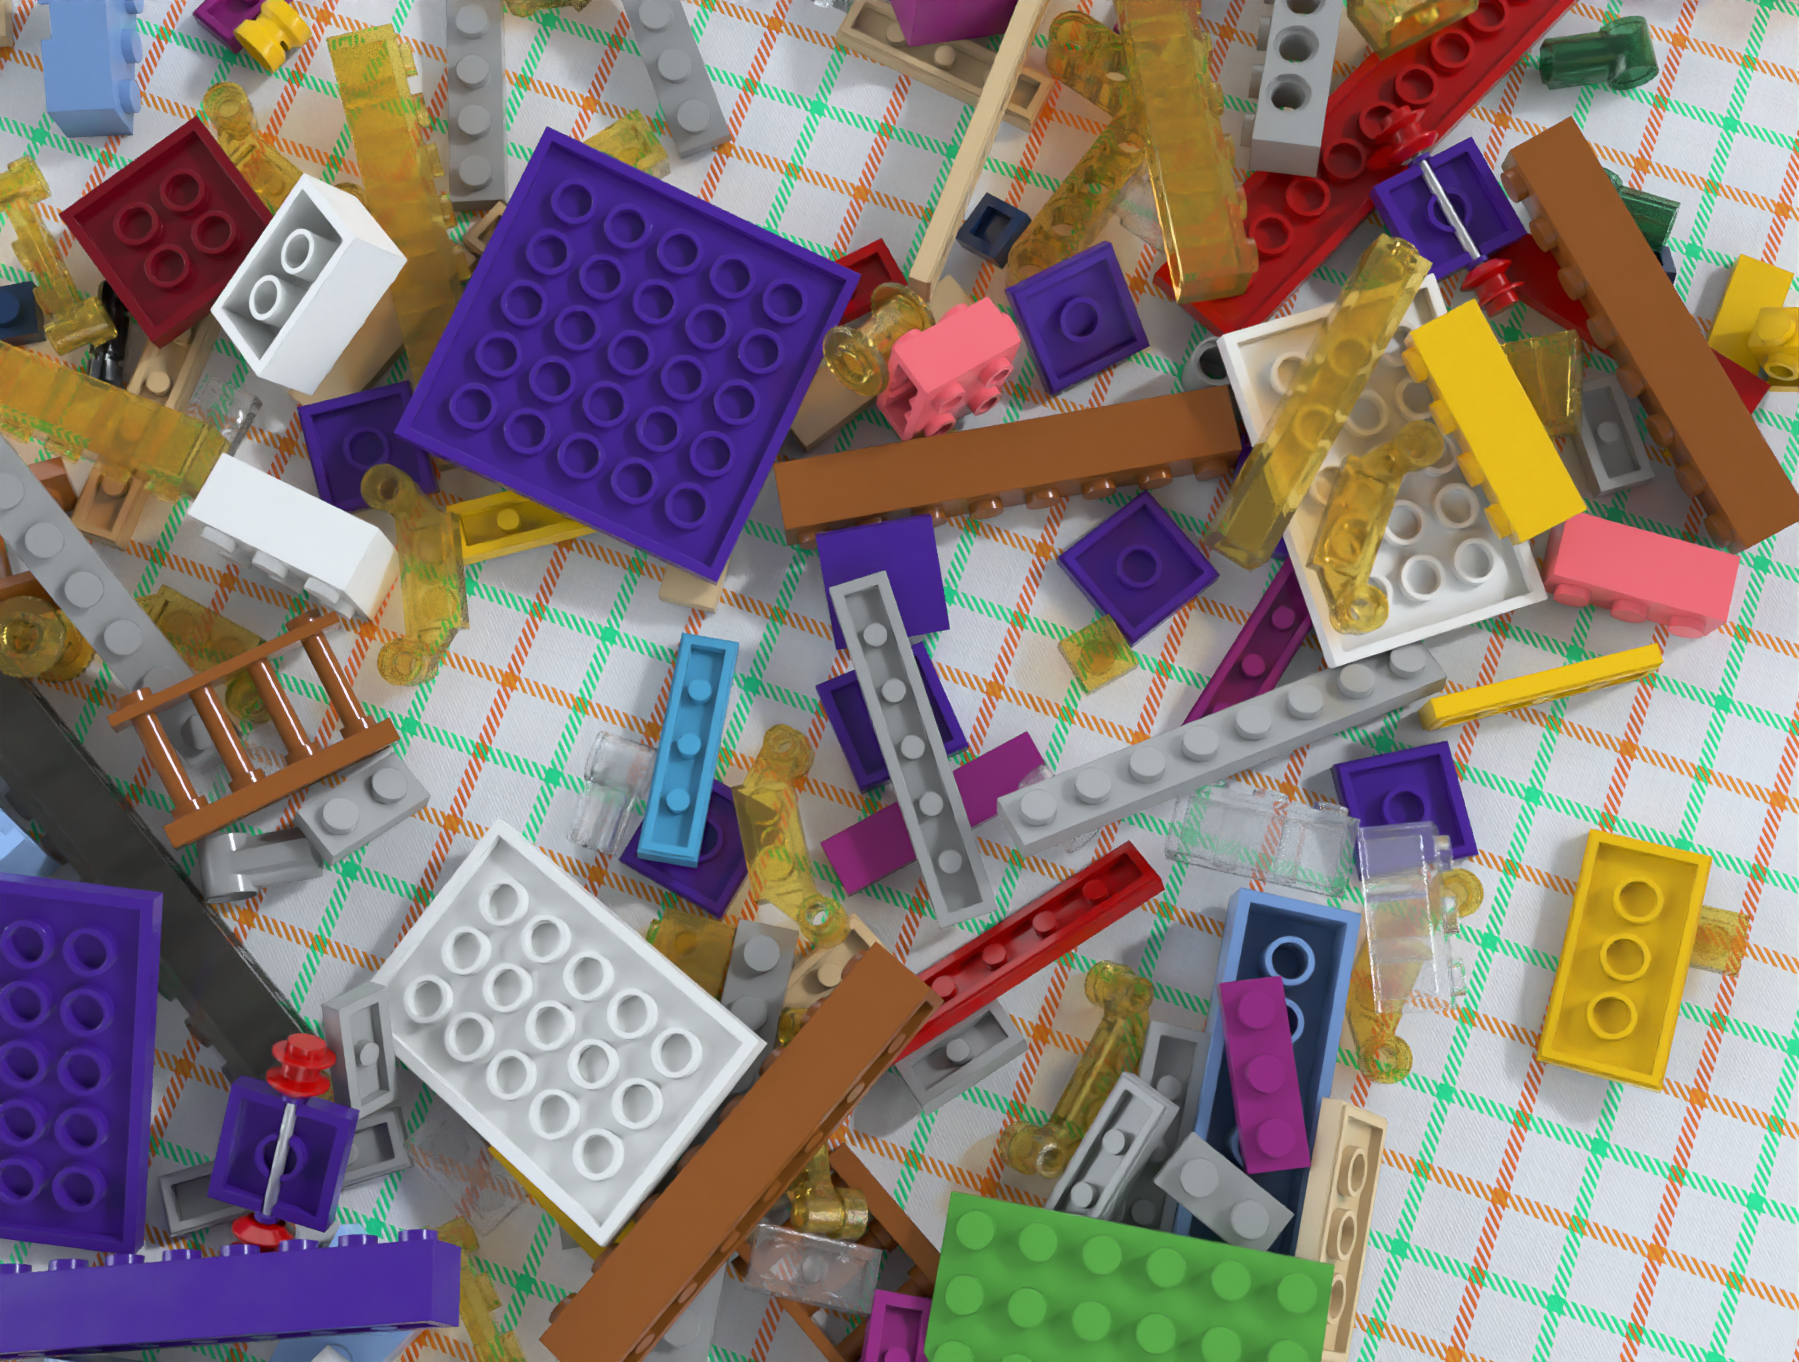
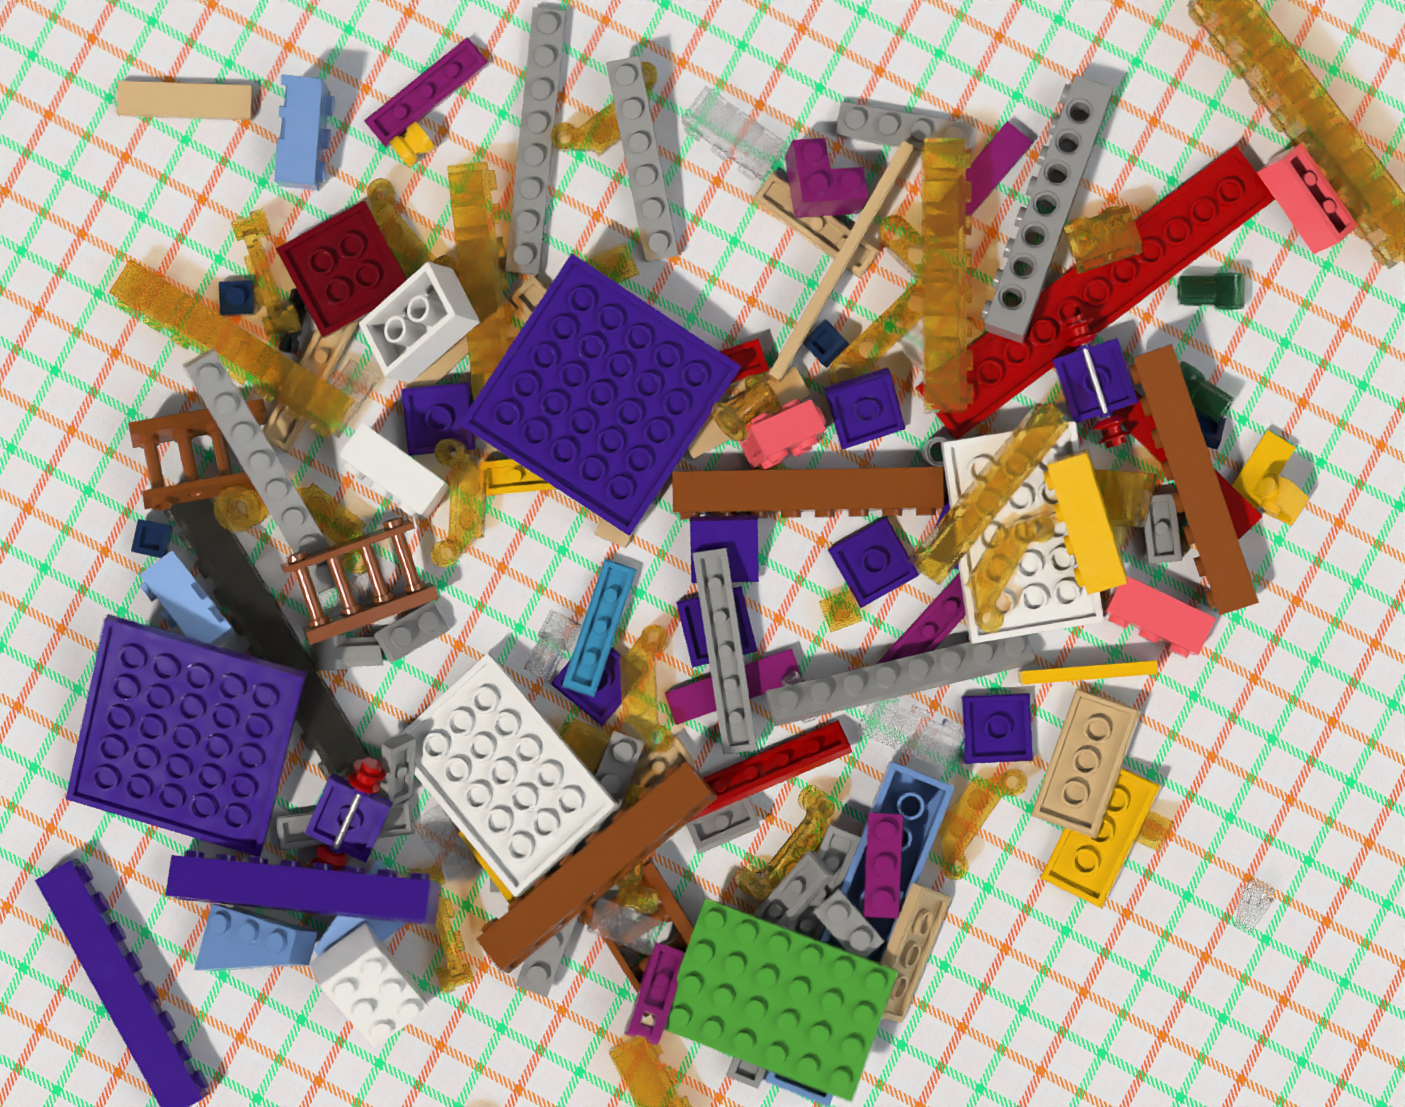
camera: 10 degrees right, 10 degrees up
clear brick [1357,821,1467,1015] -> none
none -> tan tile [1031,688,1141,839]

